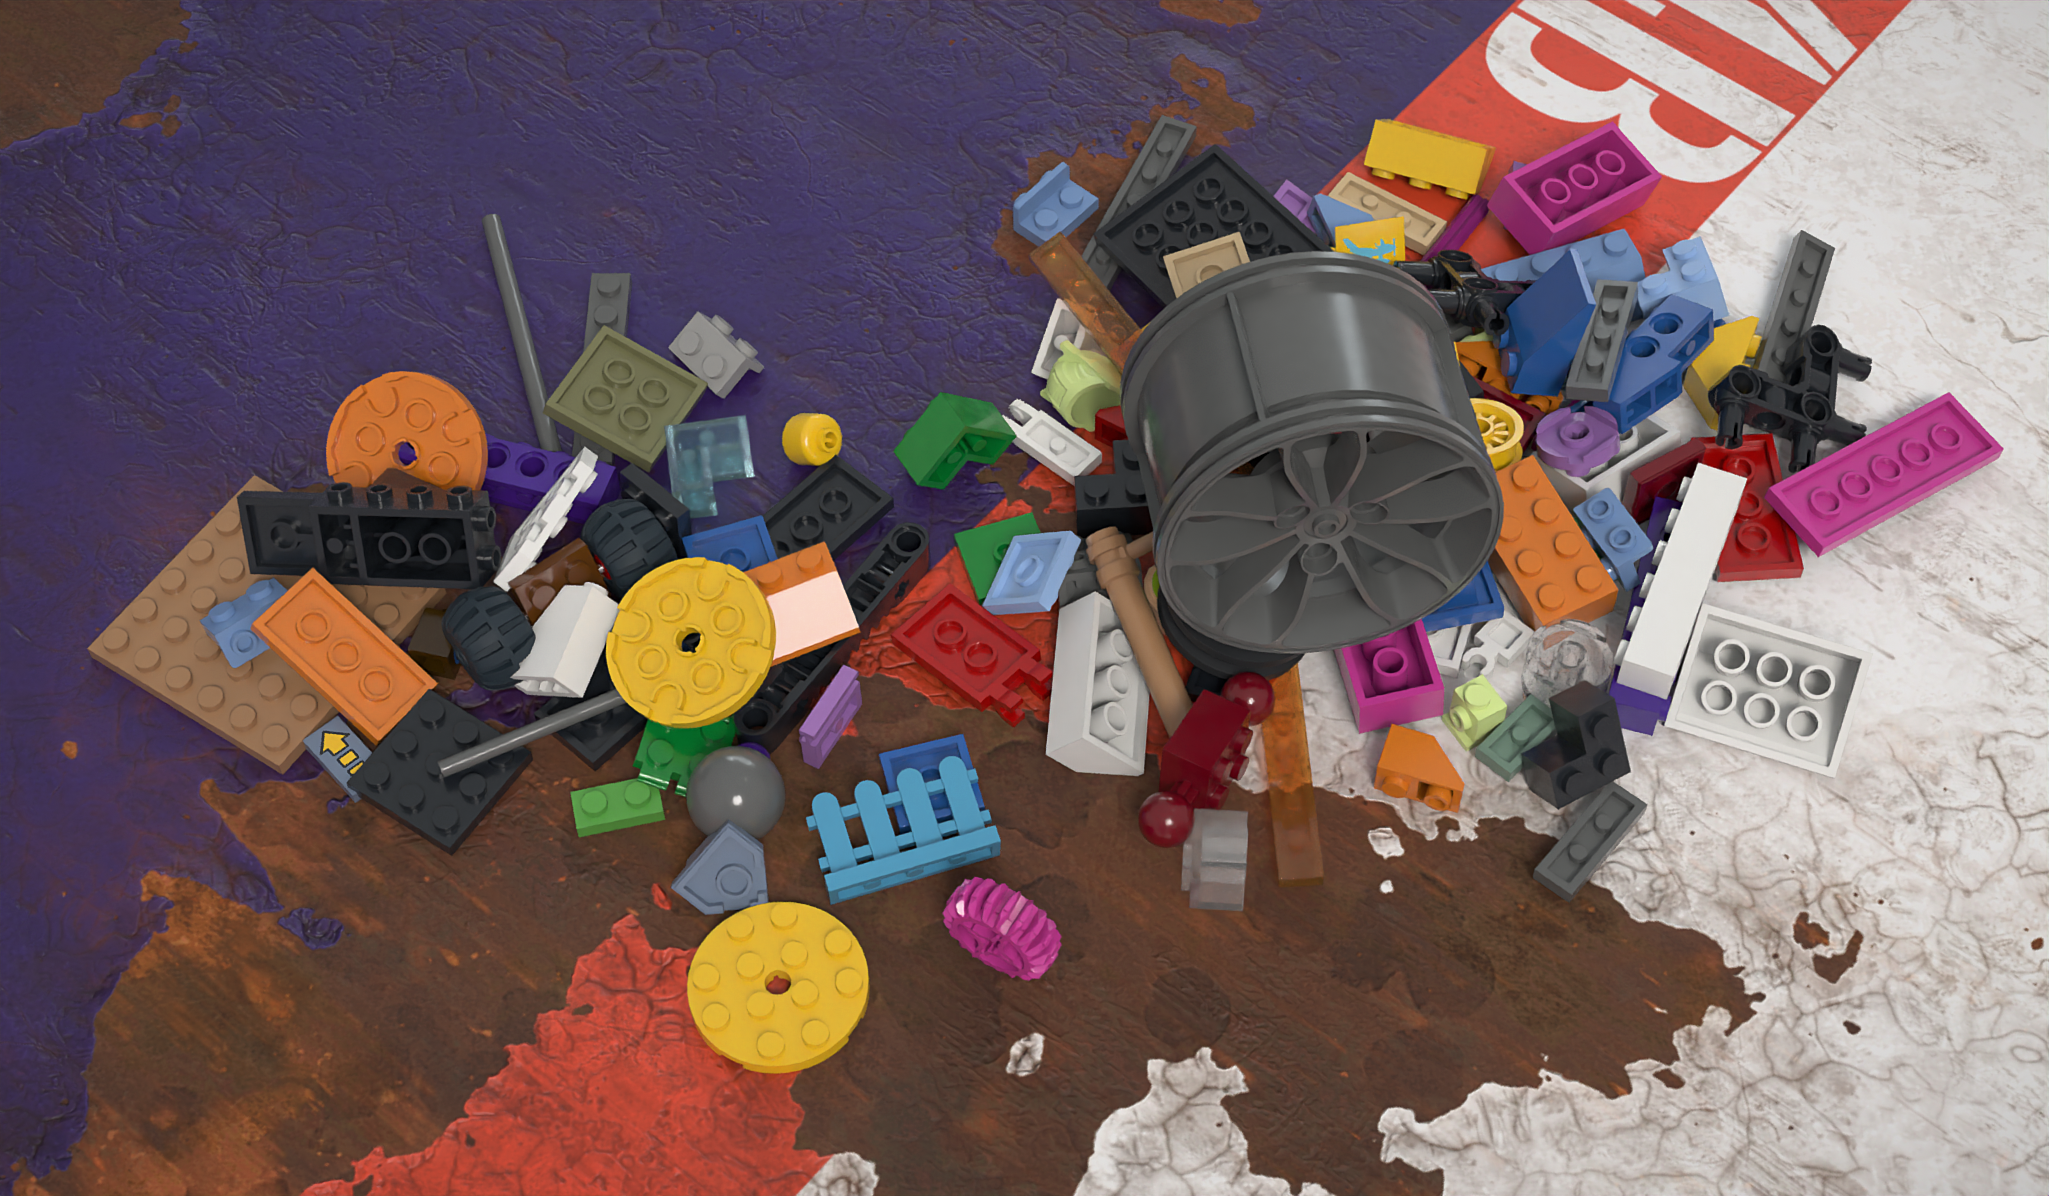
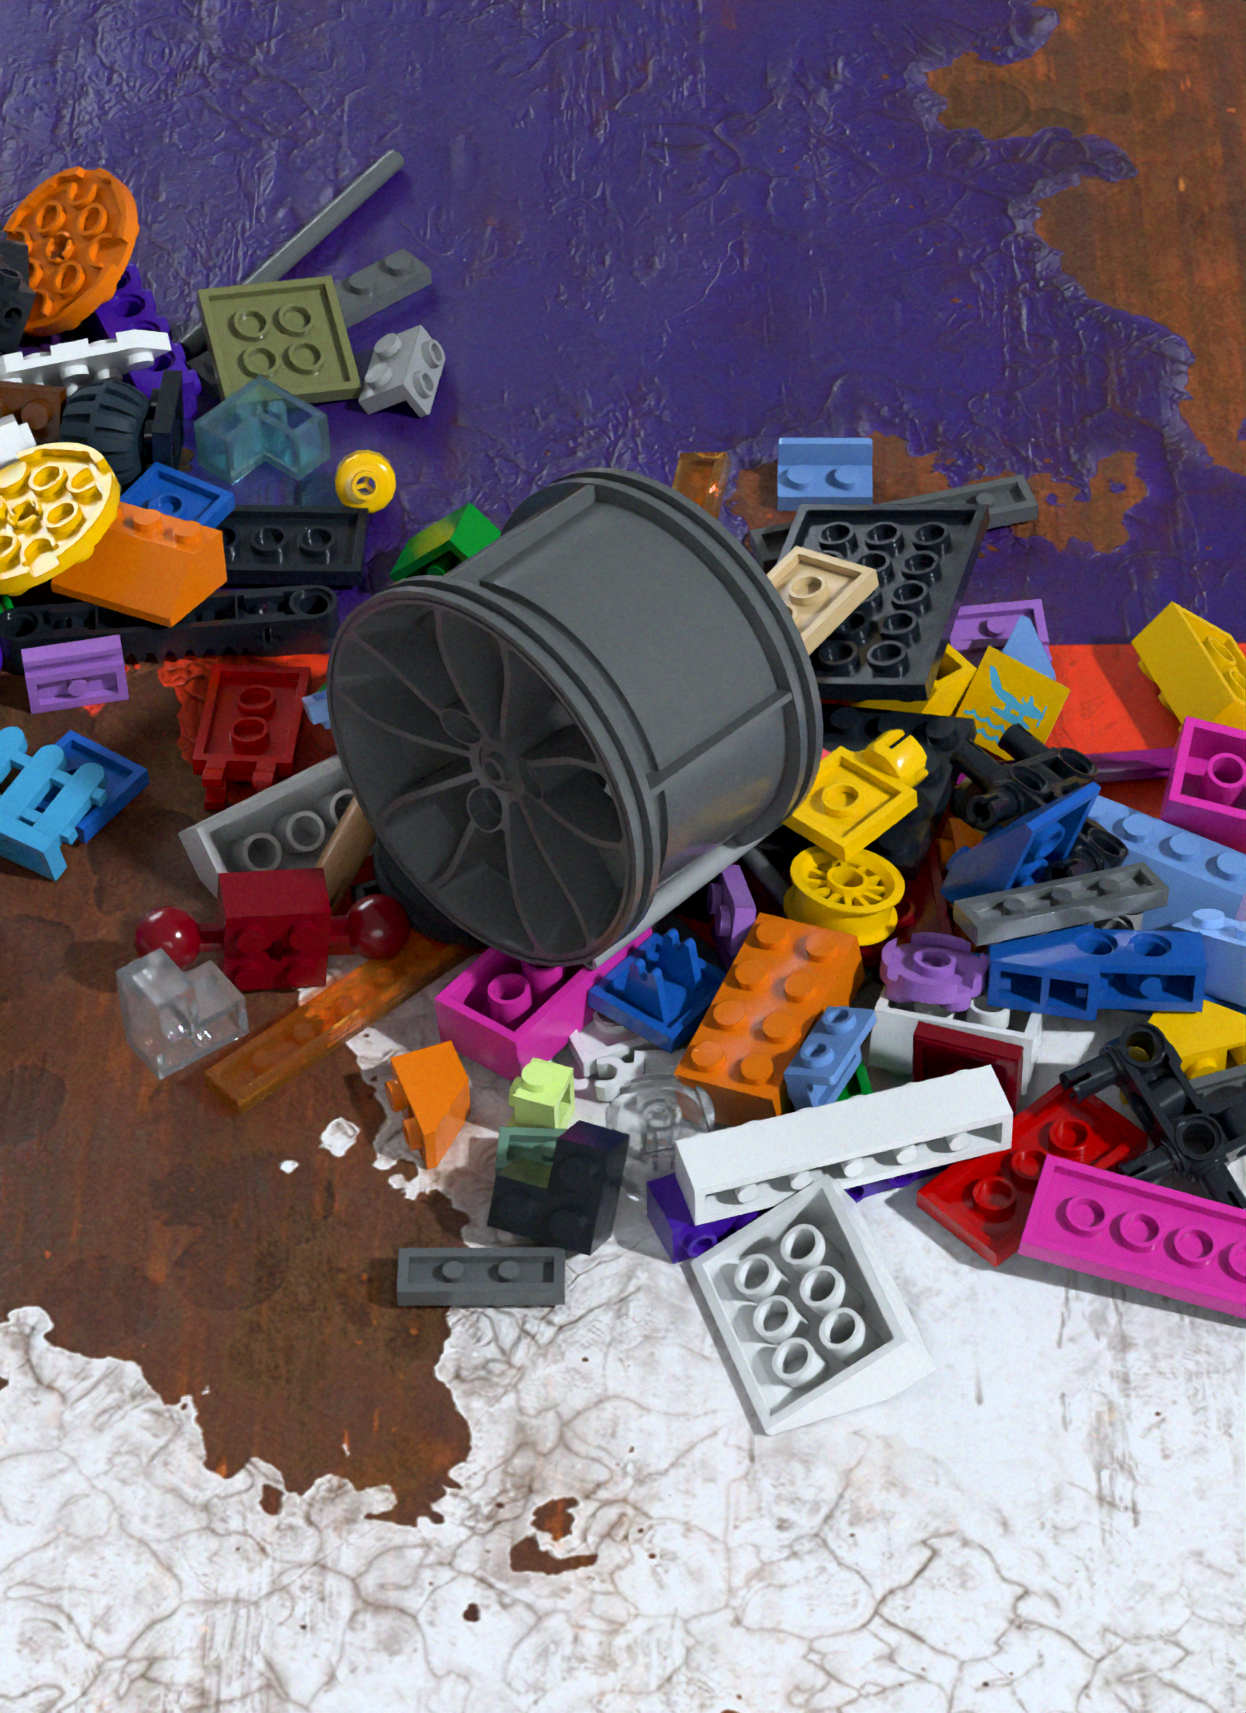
camera: 50 degrees right, 10 degrees down
tan plate [1328,172,1447,255] -> none

